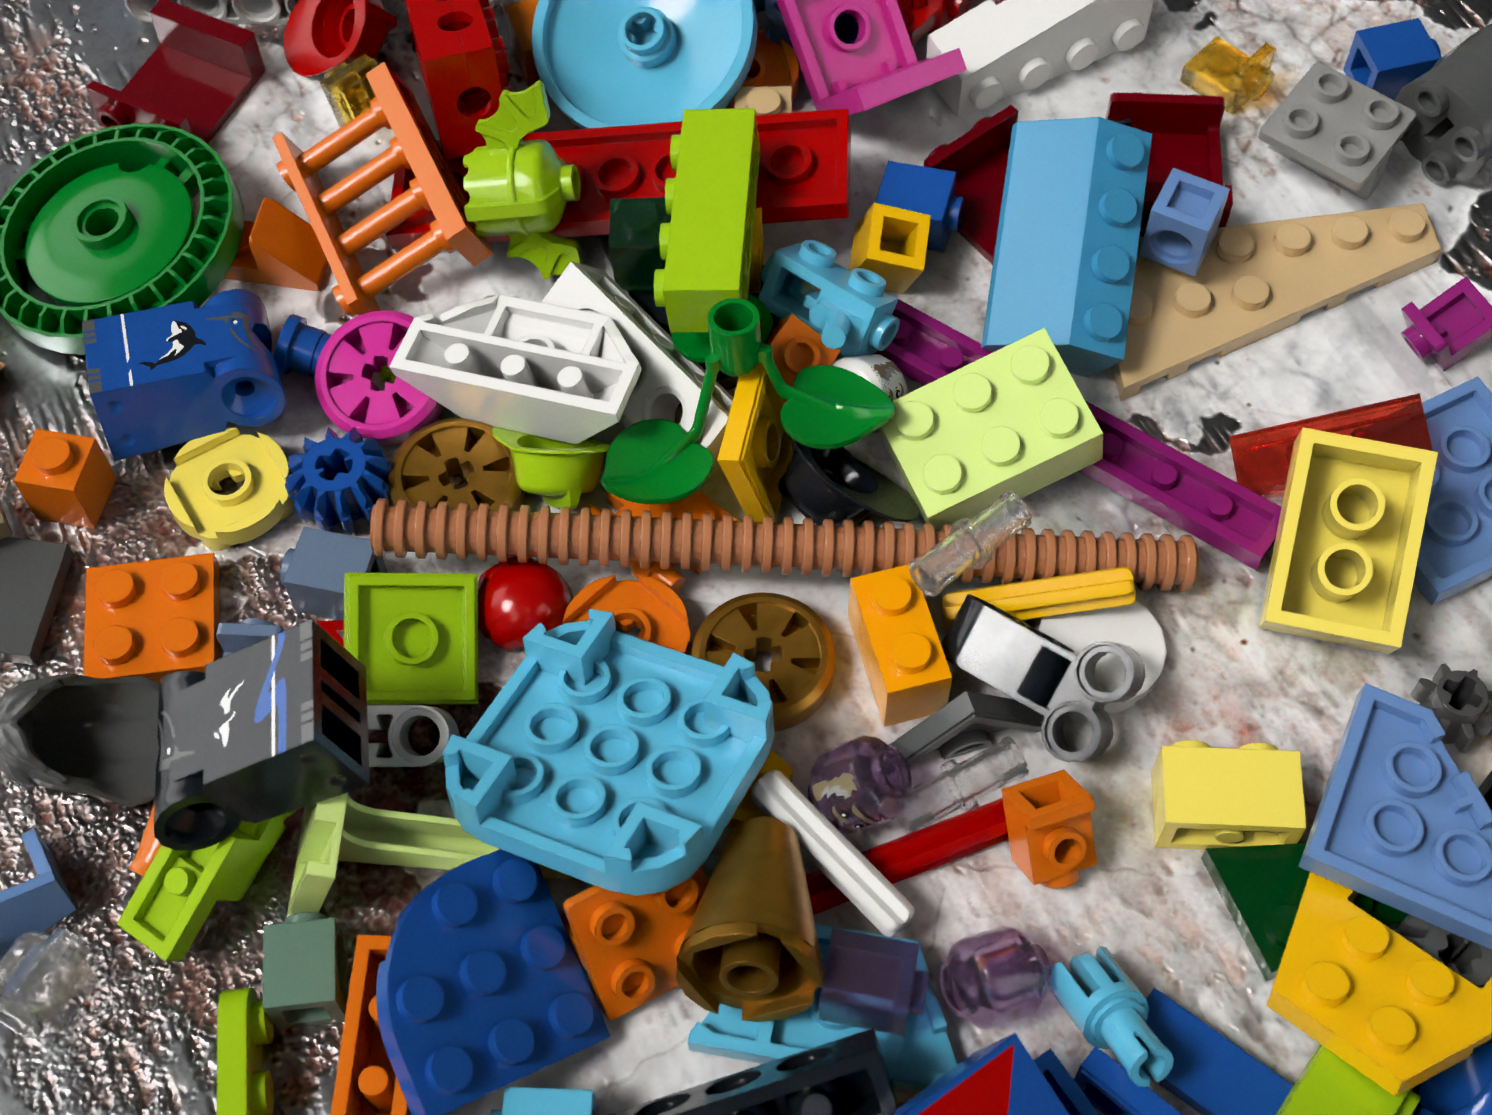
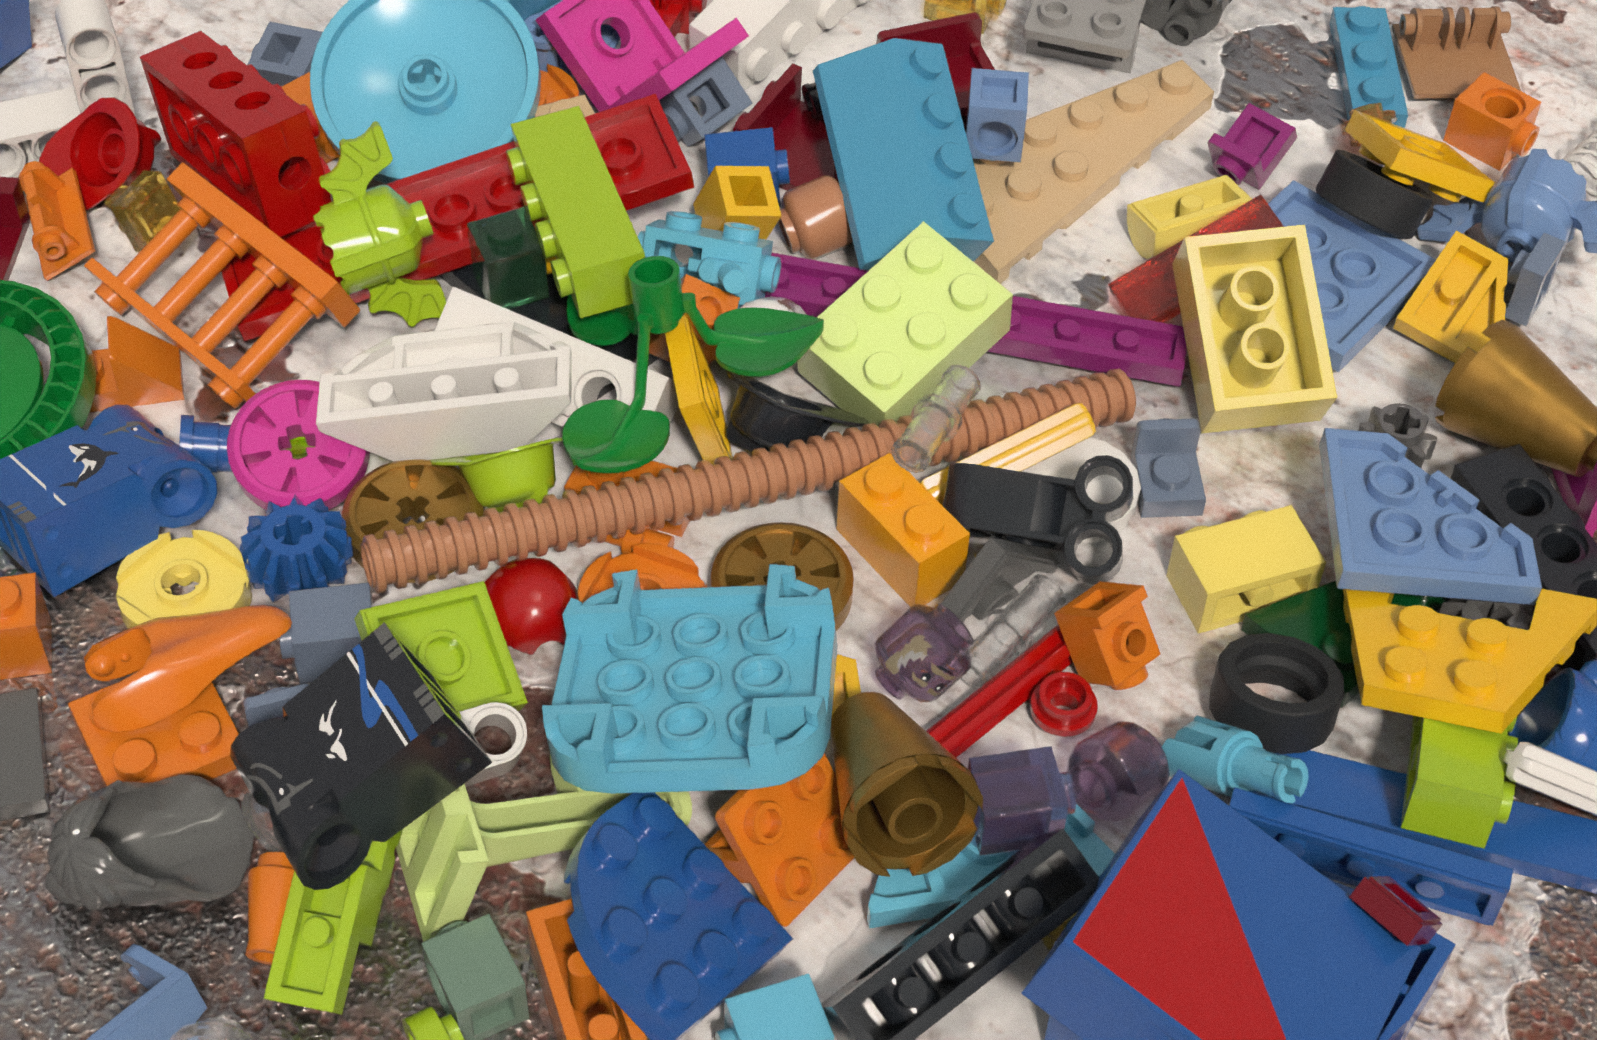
camera: 25 degrees left, 10 degrees down
white axle [751,769,915,937] -> none
none -> orange hinge [18,161,95,281]
none -> orange animal [84,605,292,733]
none -> sand blue brick [659,56,753,147]
none -> nougat head [778,175,853,260]
none -> red plate [1030,672,1098,737]
none -> light yellow brick [1127,175,1257,259]
none -> sand blue bracket [1130,418,1206,518]
none -> black tyre [1209,633,1344,754]

